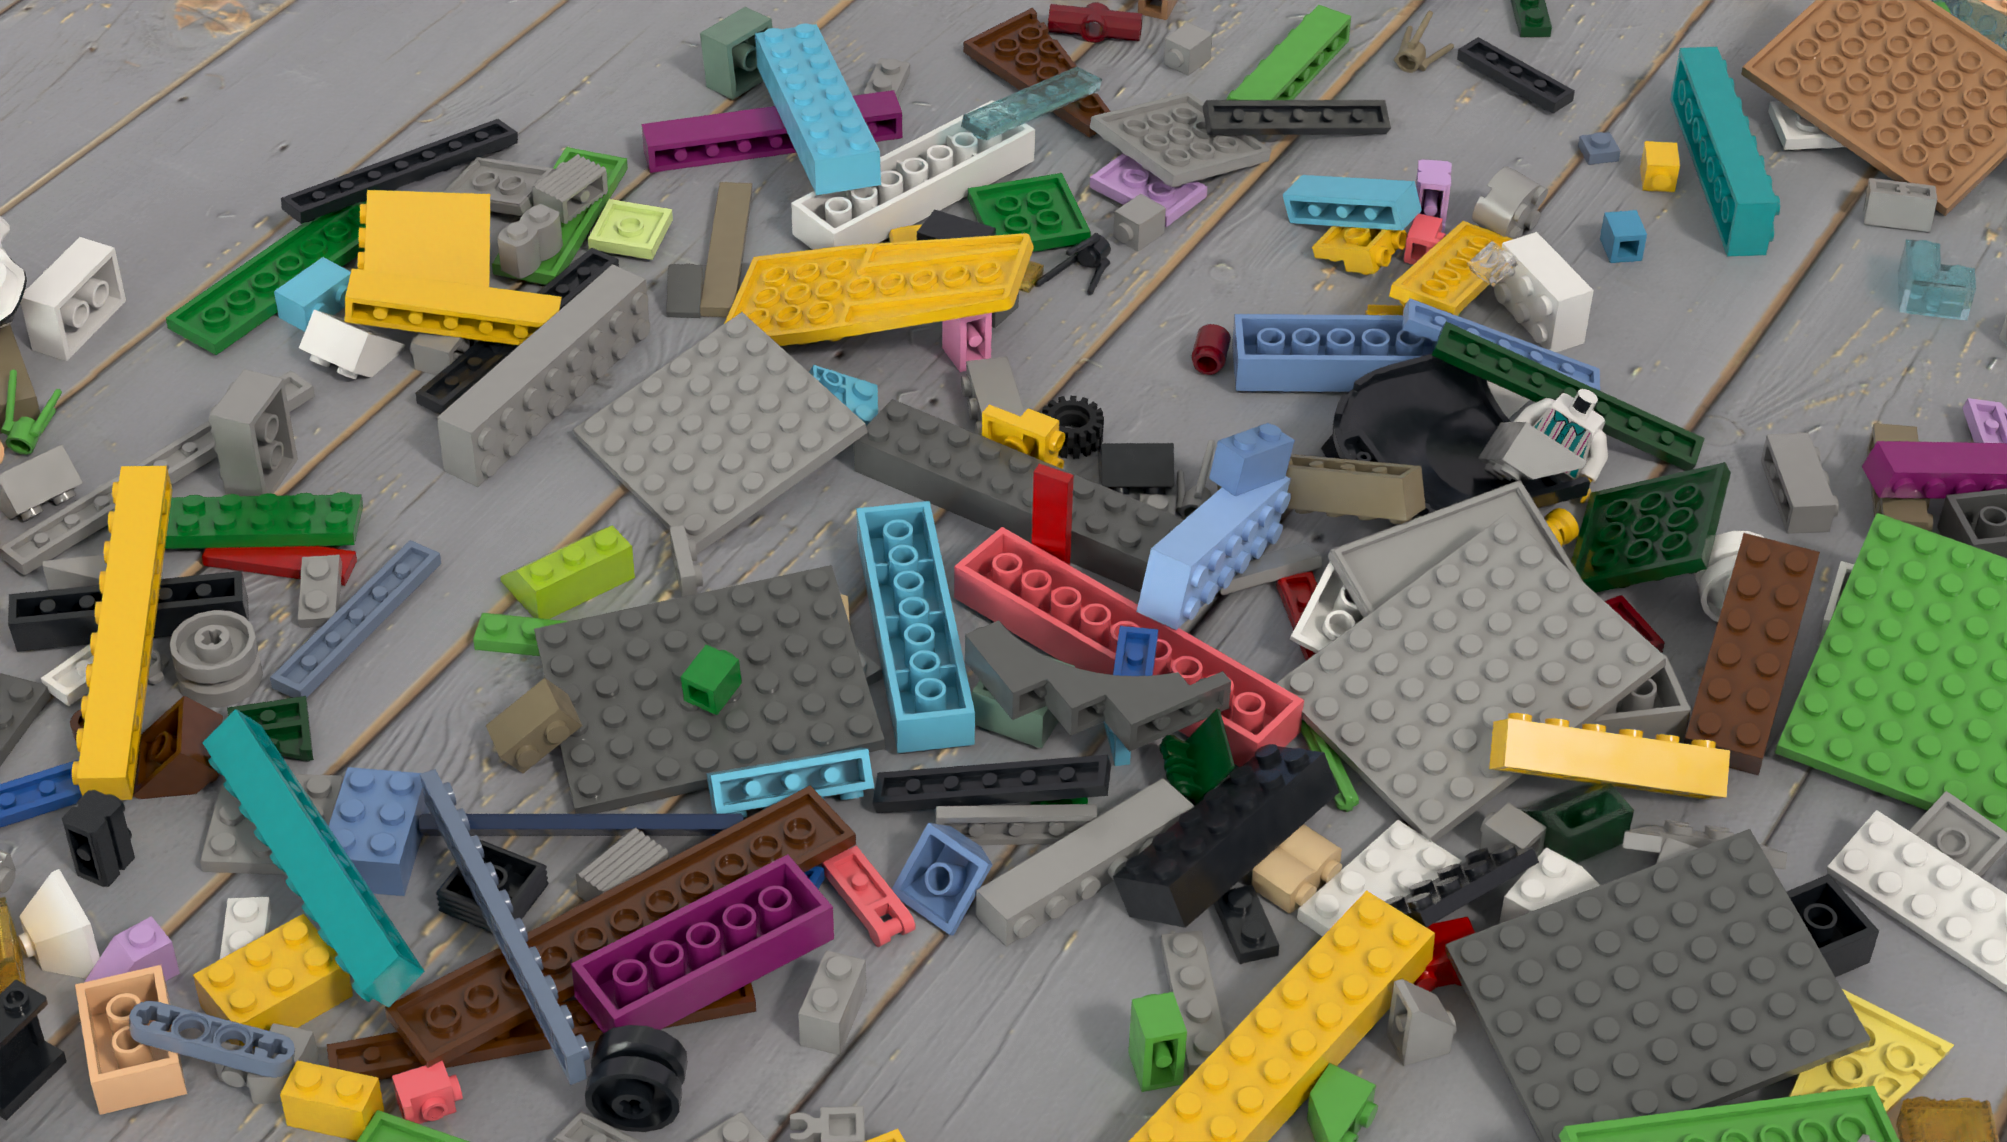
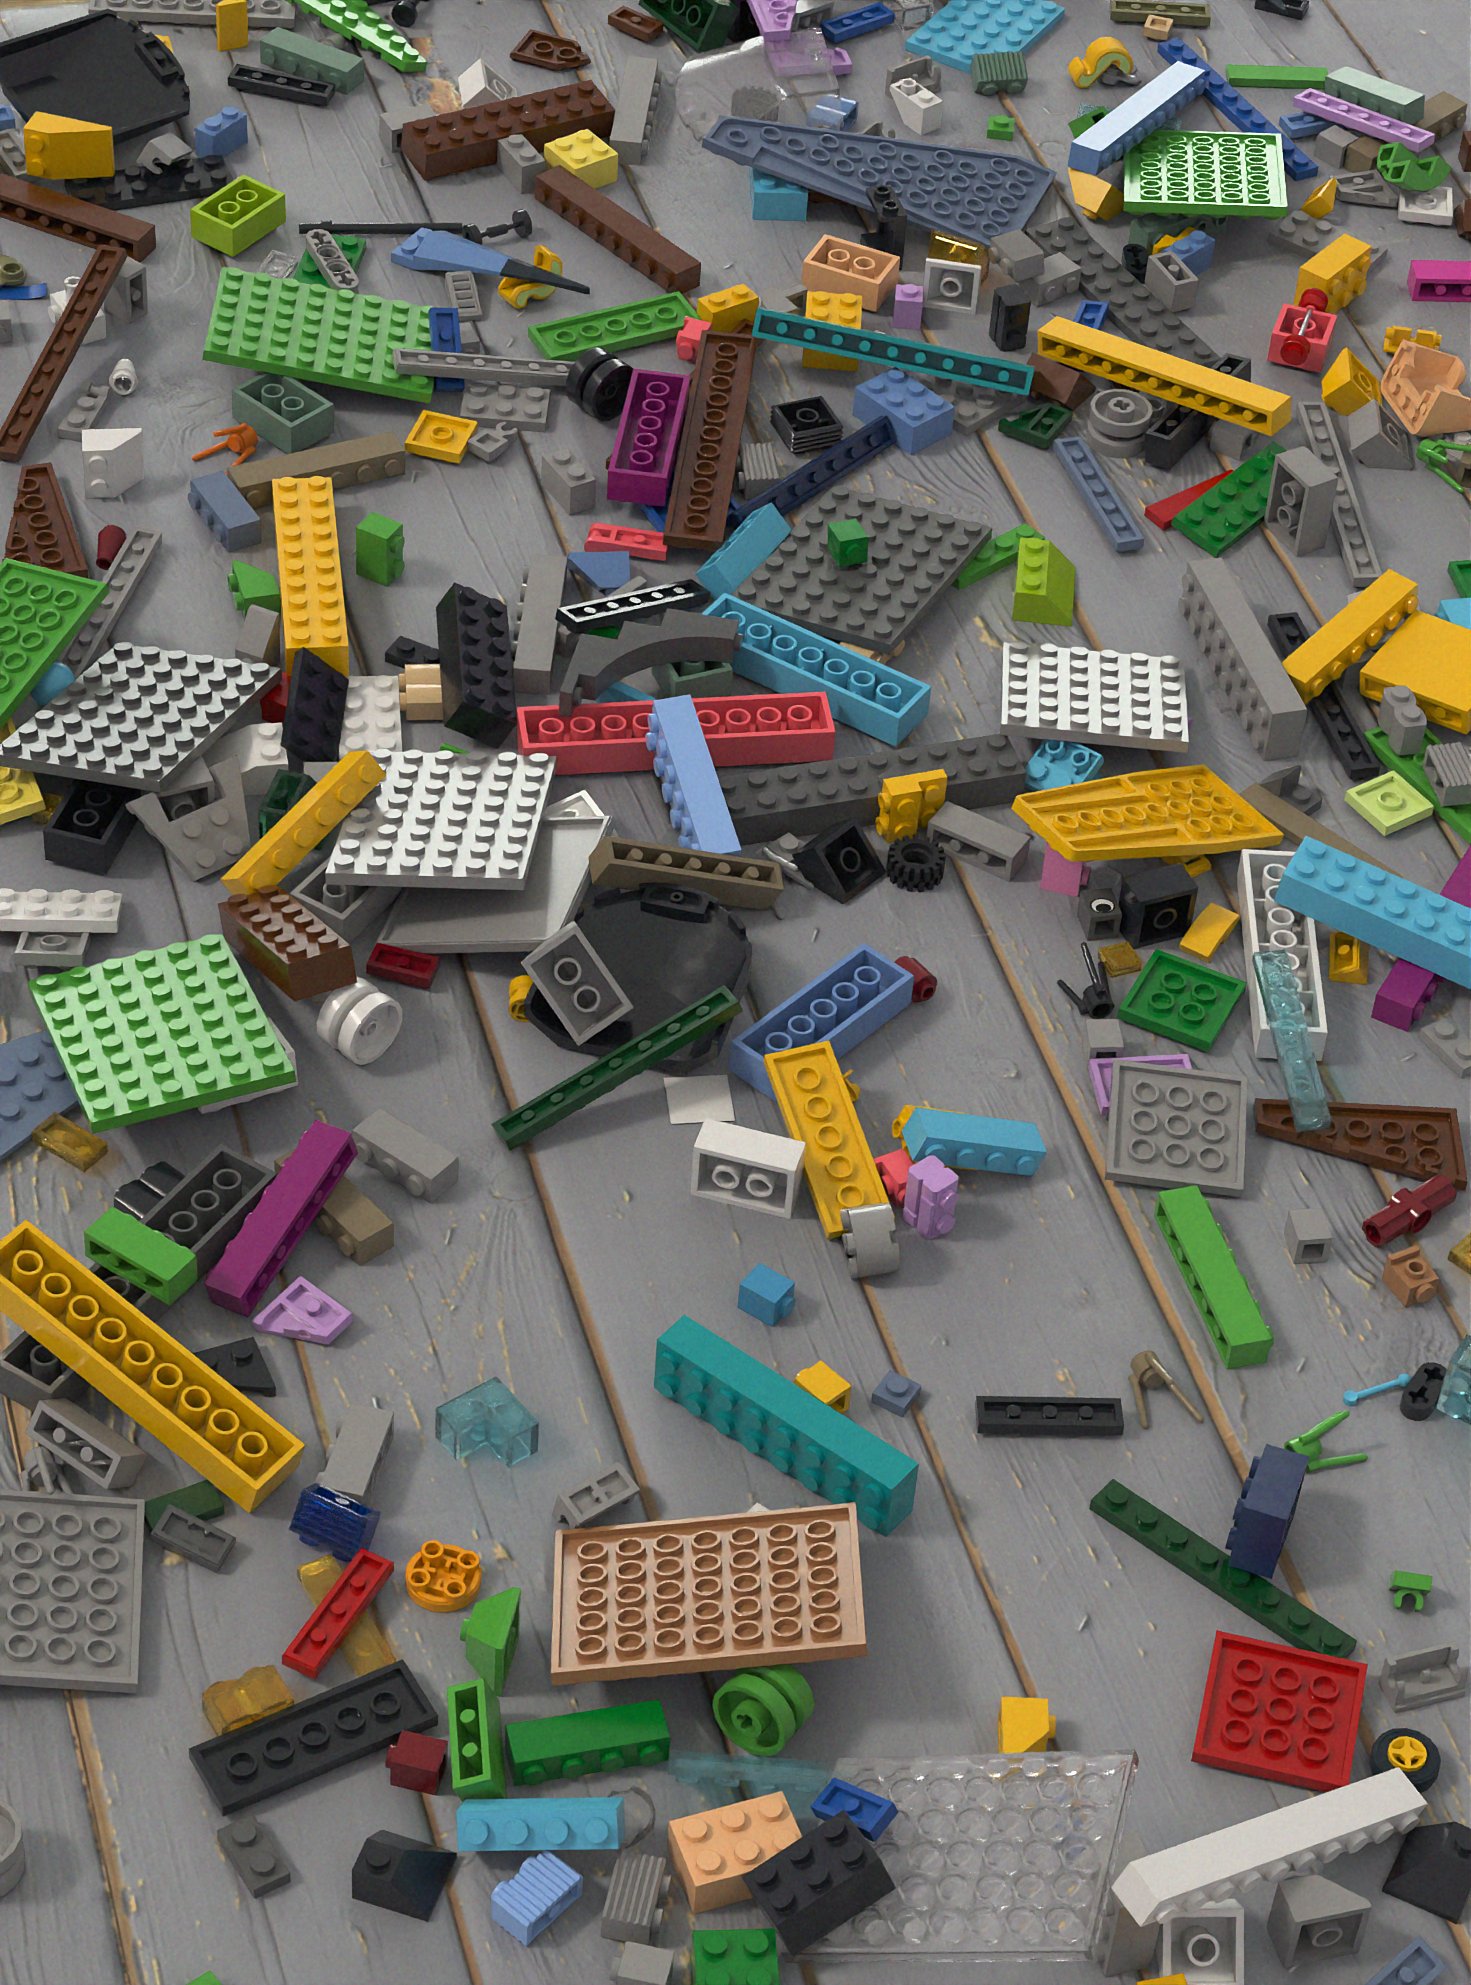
camera: 130 degrees right, 0 degrees up
sand blue beam [129,1001,295,1078] -> none
light grey plate [298,555,342,628] -> none
sand blue plate [420,769,590,1085] -> none
dark tan brick [486,678,583,773] -> none
light grey plate [669,525,703,597] -> none
red tile [1032,463,1074,565] -> none
blue plate [1113,626,1158,676] -> none
dark green hinge [1159,708,1235,807] -> none
light grey plate [1161,931,1226,1076] -> none
black plate [1202,100,1391,135] -> none
medium blue brick [1209,423,1295,496] -> none
medium blue plate [1403,298,1600,391] -> none
clear plate [1467,241,1518,287] -> none
white torso [1513,389,1608,504] -> none
dark green plate [1571,462,1731,593] -> none

